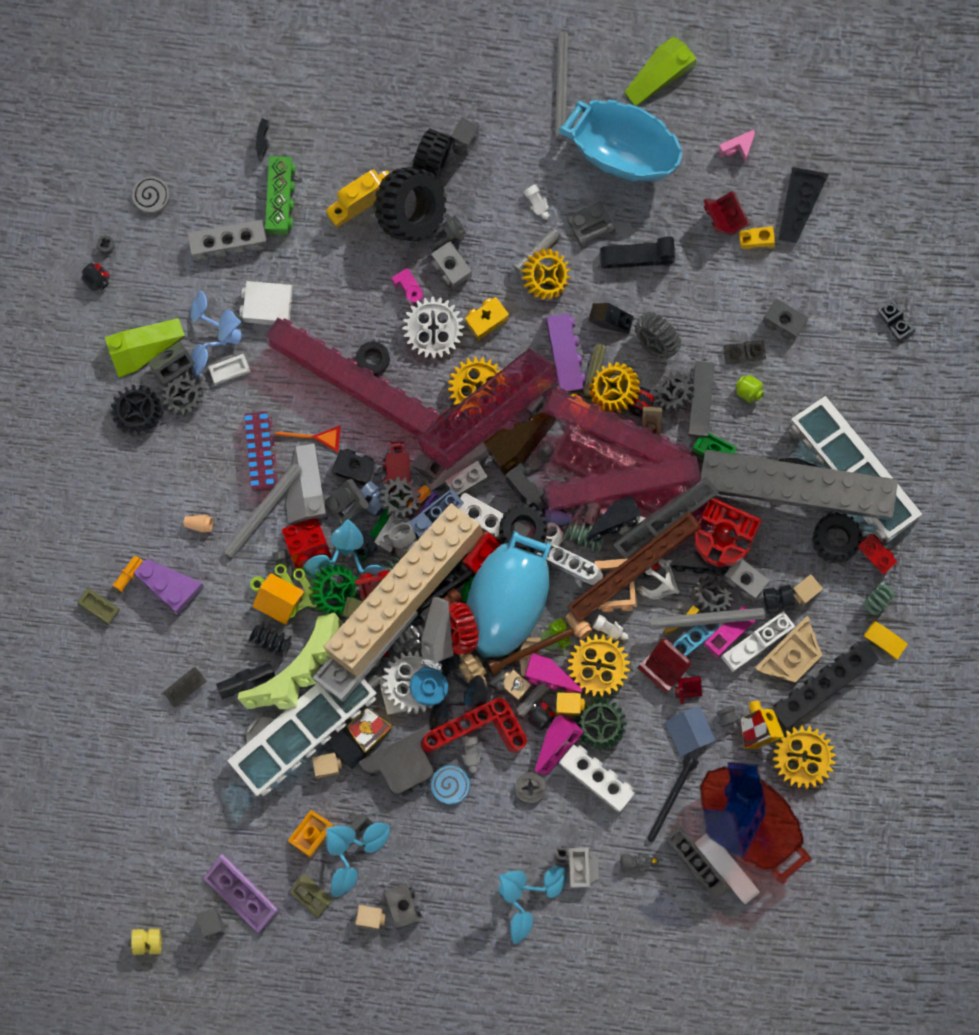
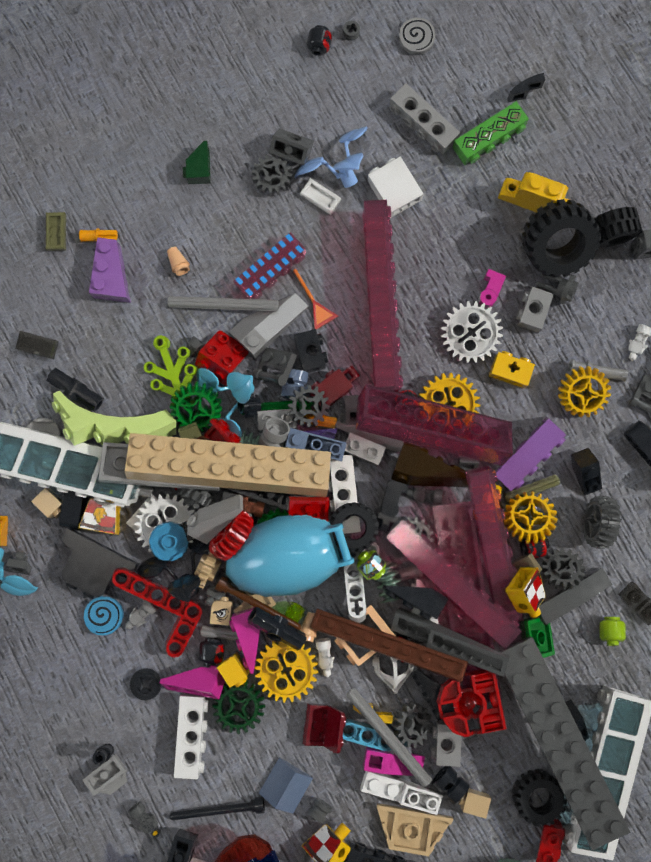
camera: 55 degrees right, 5 degrees up
lime wedge [104,318,185,378] -> none
black gear [110,385,162,436] -> none
black piece [249,621,292,659] -> none
light orange slope [252,573,305,625] -> none
black tyre [356,341,390,376] -> none
medium azure plant [498,865,566,944] -> none
medium blue cone [543,508,572,526] -> none
dark red bracket [674,676,703,705] -> none
none -> dark green slope [183,141,211,184]
none -> black piece [247,607,307,650]
none -> head [356,550,386,580]
none -> yellow torso [506,567,545,618]

